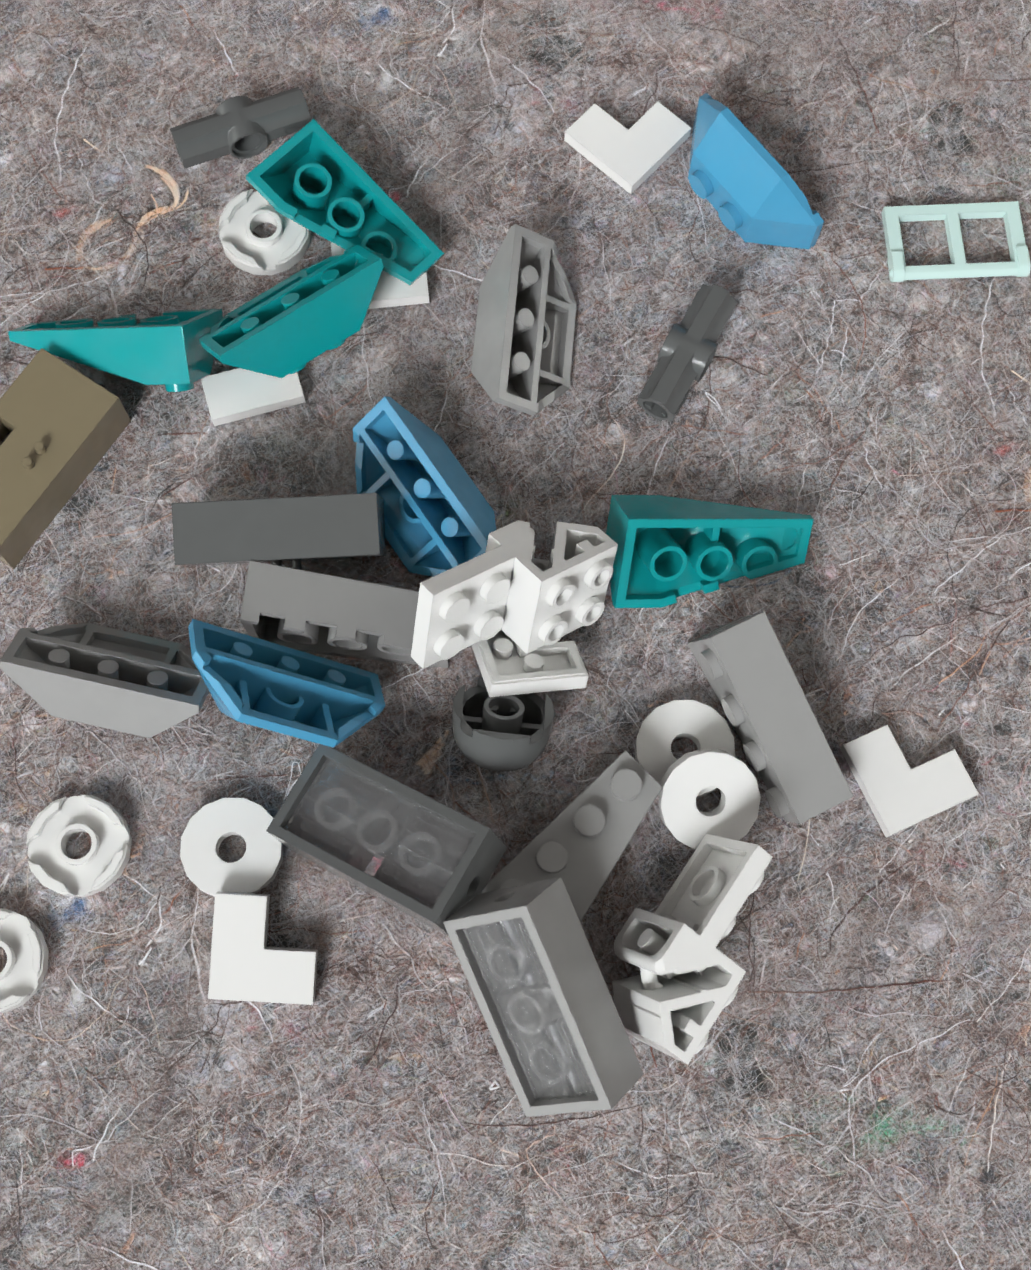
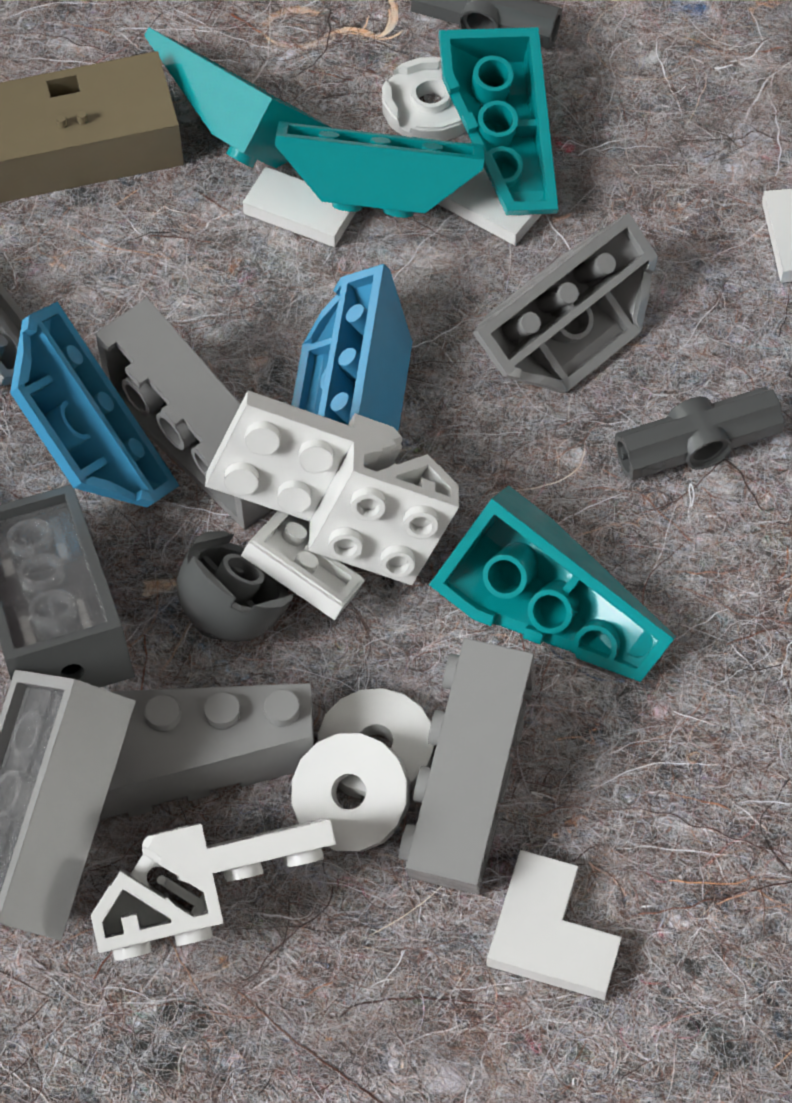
camera: 45 degrees right, 15 degrees down
dark grey brick [171,493,386,570] -> none

